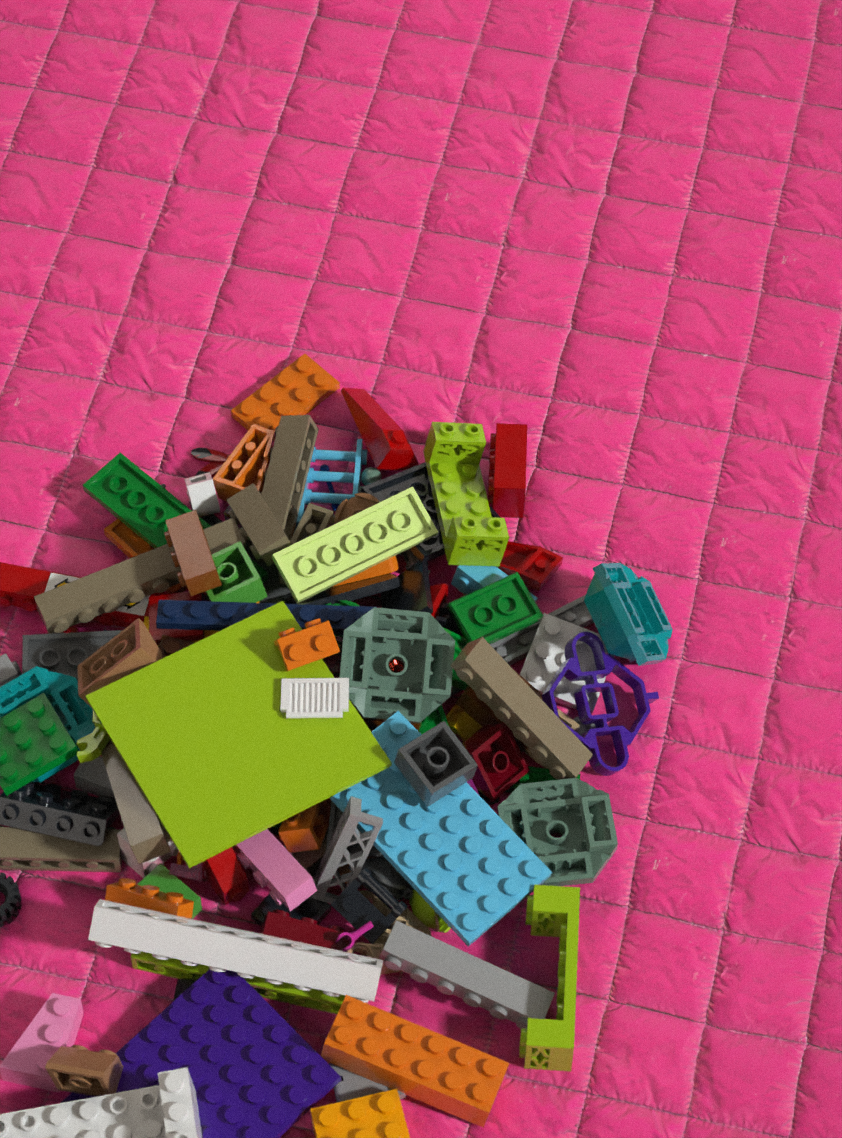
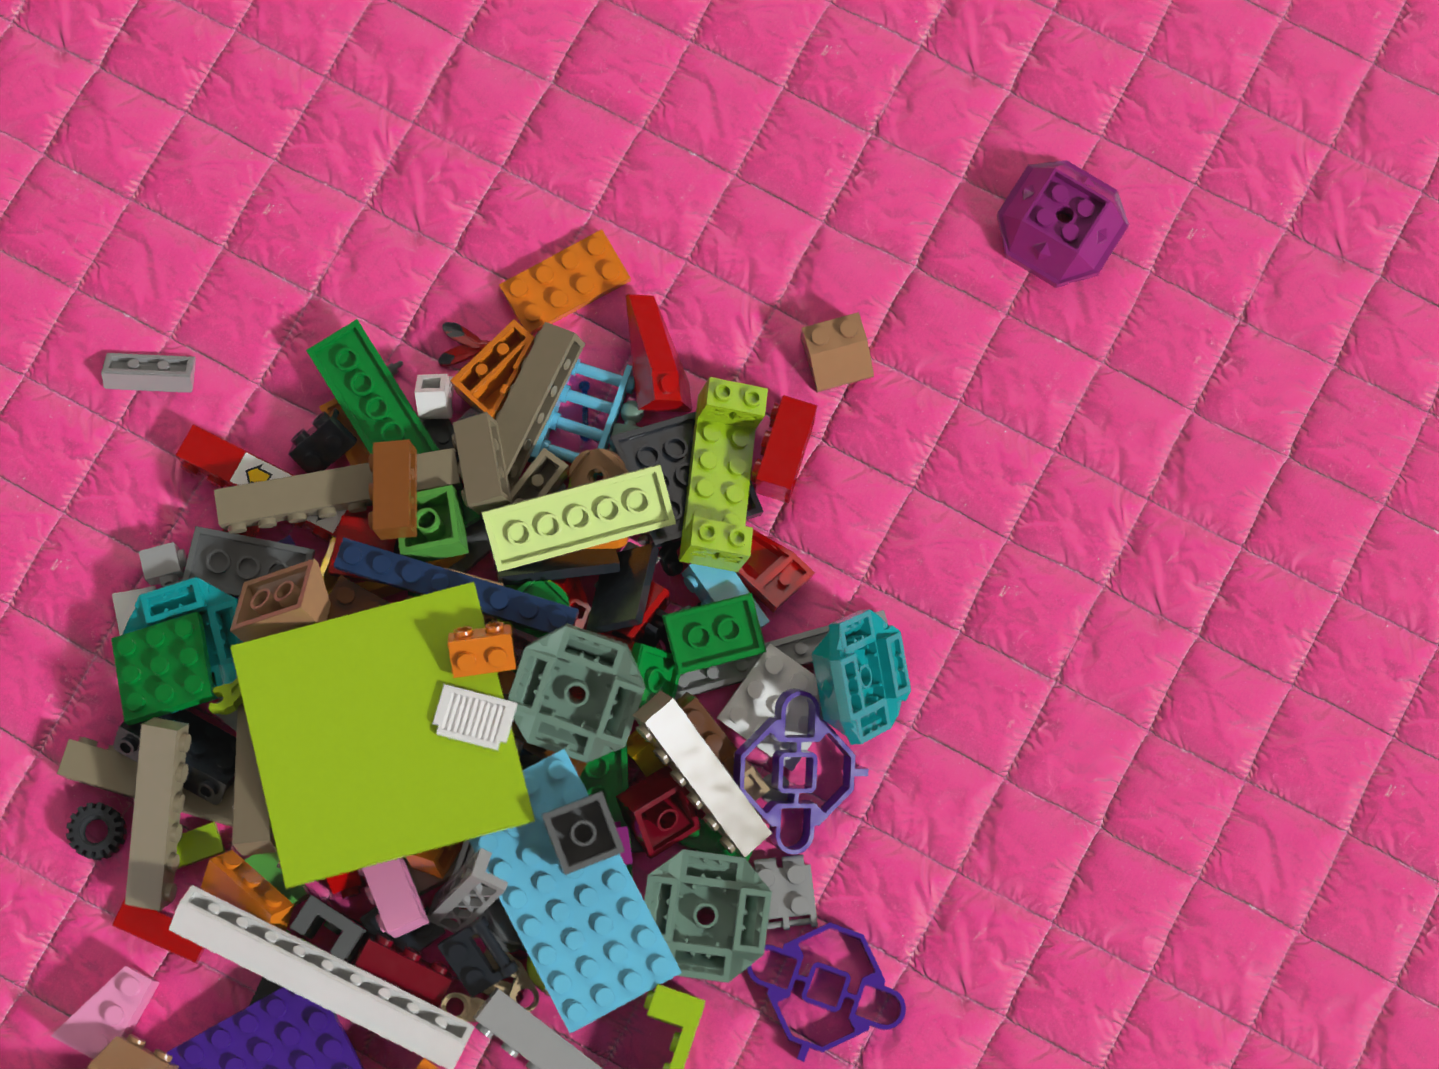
camera: 15 degrees right, 20 degrees up
dark pink hand [335,921,374,952] -> none
none -> red tile [112,899,205,964]
none -> dark tan brick [125,718,191,911]
none -> lime tile [177,822,226,870]
none -> black bracket [288,408,357,473]
none -> dark grey panel [290,895,369,964]
none -> black arm [658,540,683,576]
none -> dark purple piece [747,923,906,1062]
none -> light grey plate [754,854,818,930]
none -> medium nougat slope [801,312,874,393]
none -> magenta piece [997,160,1129,288]

